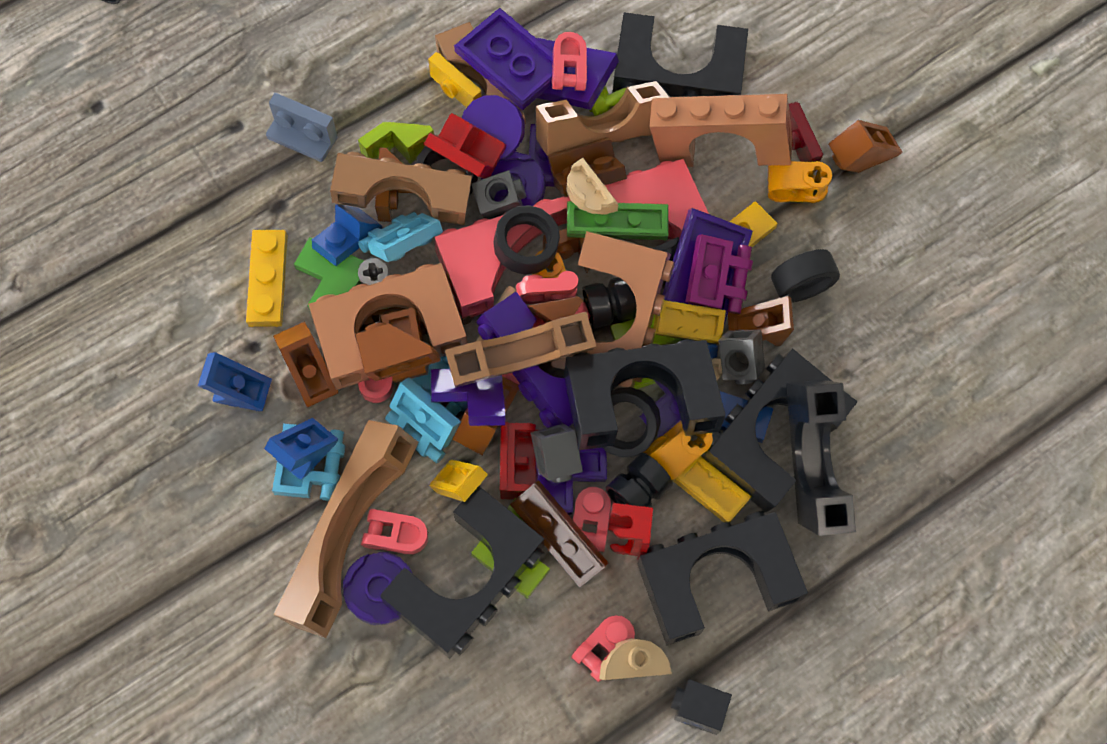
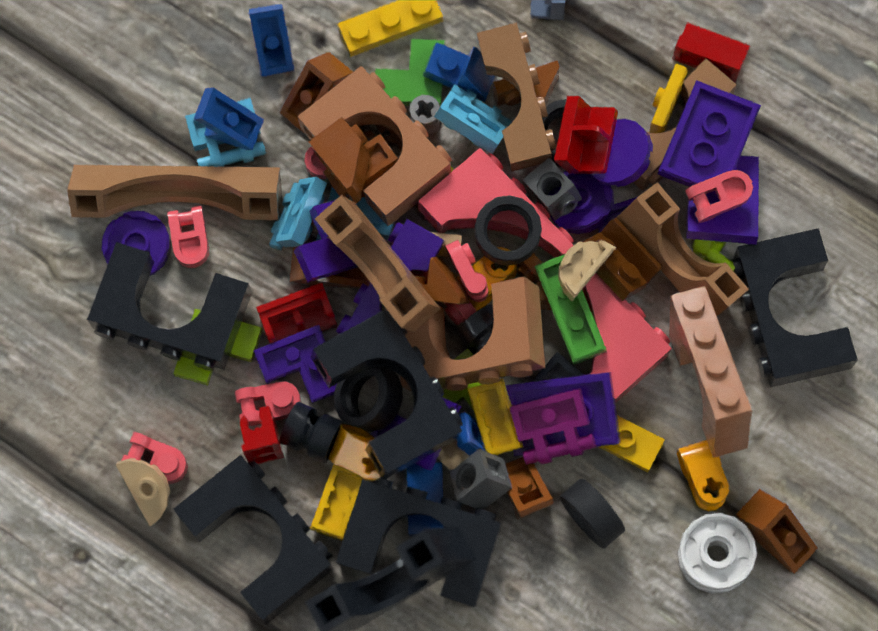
camera: 75 degrees right, 5 degrees up
lime slope [358,122,434,164] -> none
yellow plate [429,460,488,502] -> none
reddish brown tile [510,480,608,588] -> none
dark grey brick [531,424,583,483] -> none
black brick [671,679,732,735] -> none
dark red plate [789,101,823,172] -> none
none -> red panel [672,22,750,83]
none -> white wheel [678,513,757,594]

